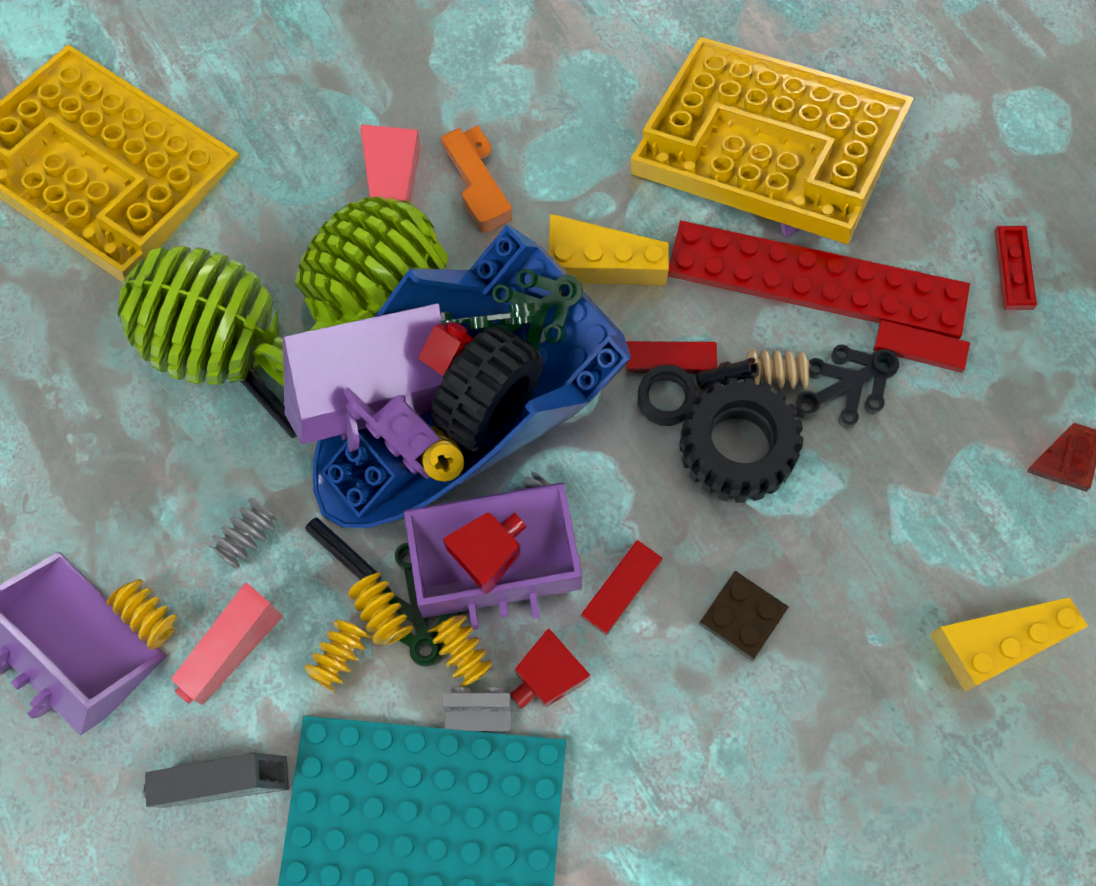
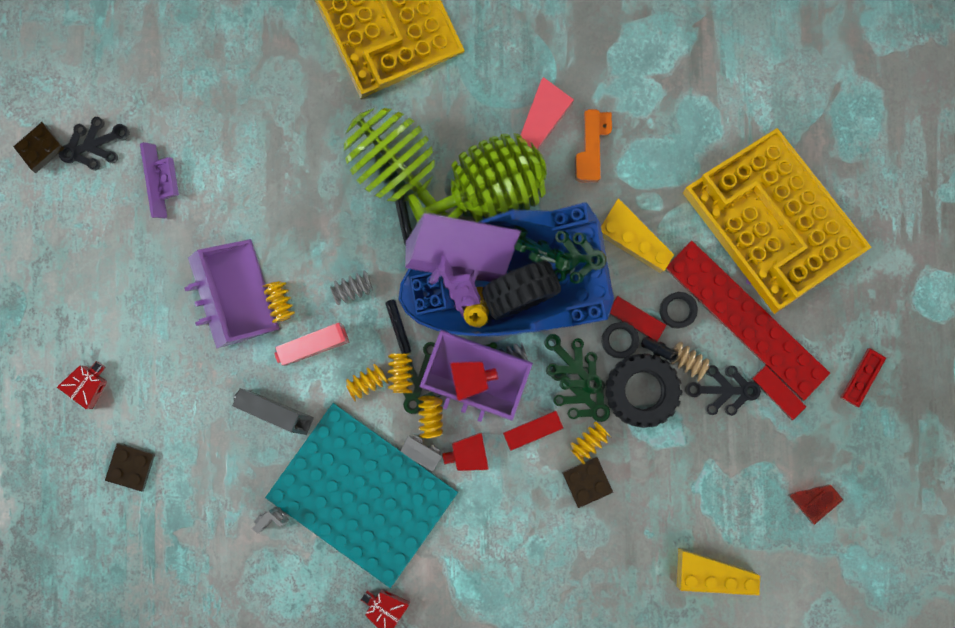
camera: 25 degrees right, 15 degrees up
red brick [418,322,474,376] -> none
none -> dark green plant [544,334,602,394]
none -> dark green plant [551,367,610,422]
none -> yellow piece [570,421,612,464]
none -> black tyre [659,292,698,329]

